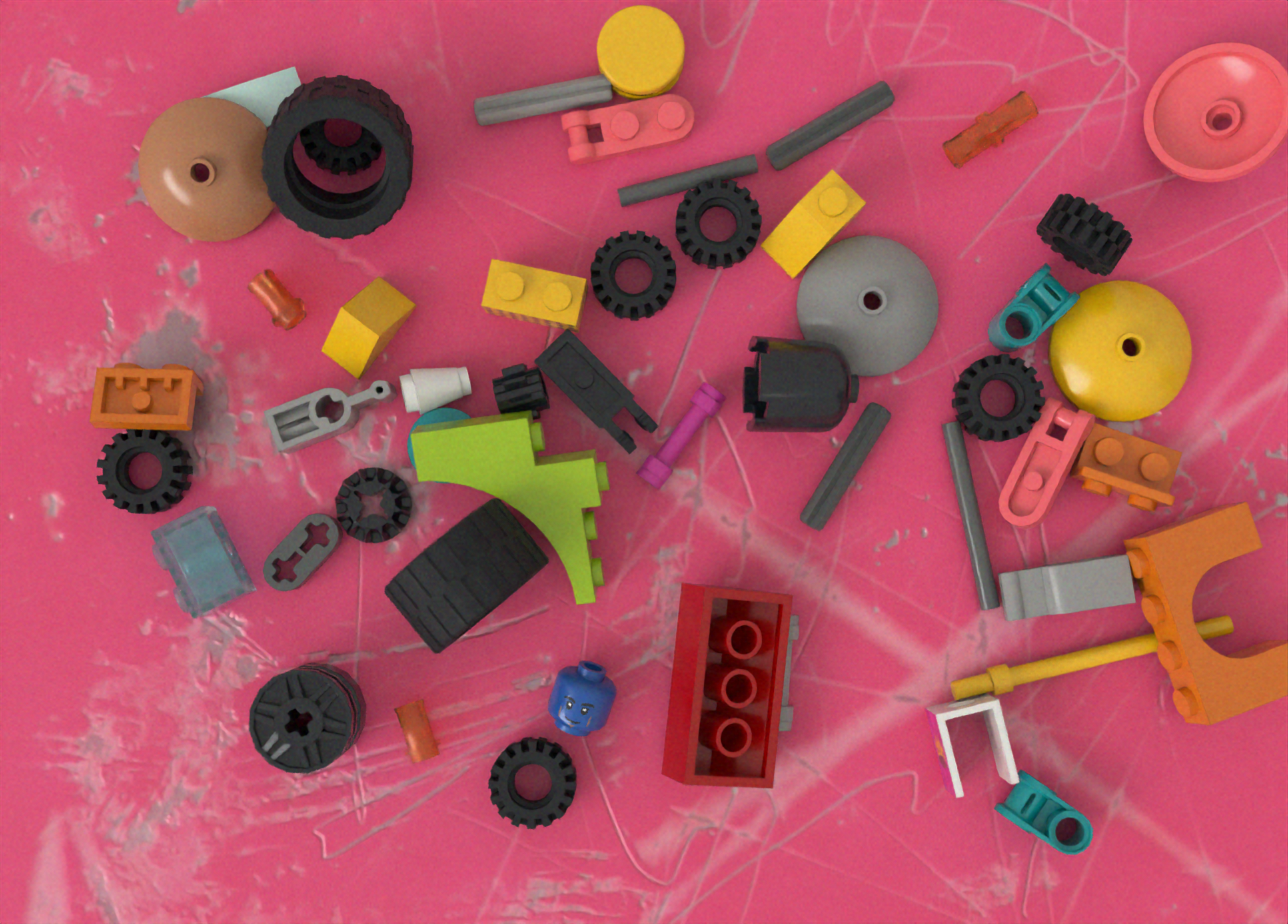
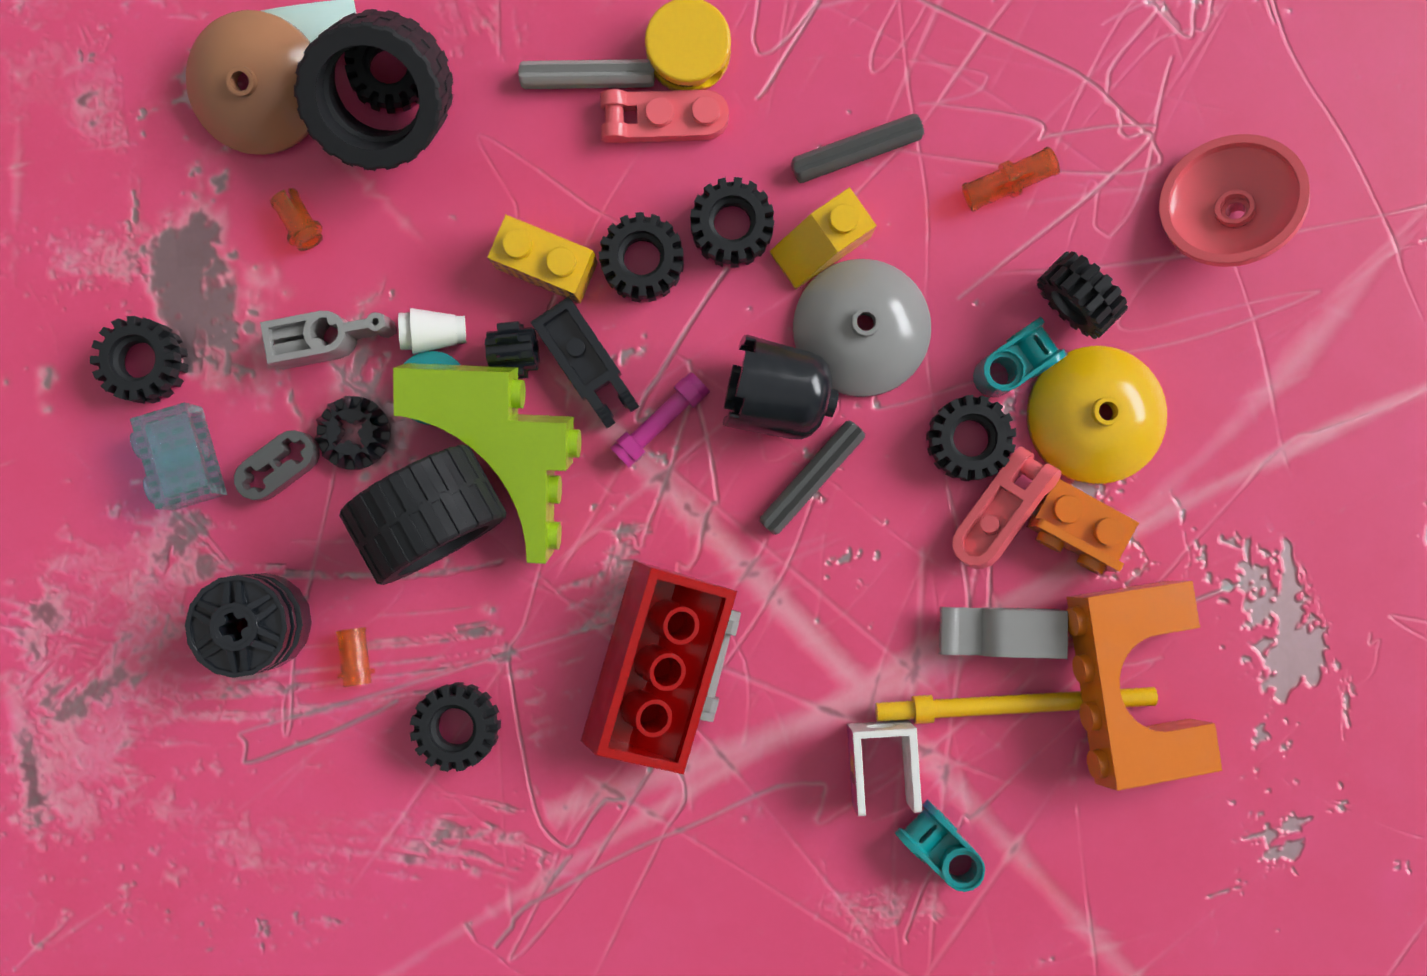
camera: 10 degrees right, 0 degrees up
orange bracket [89,363,204,431] -> none
yellow slope [321,276,417,380] -> none
blue head [548,661,617,737] -> none
dark grey bar [617,154,758,207] -> none
dark grey bar [941,421,1000,610] -> none

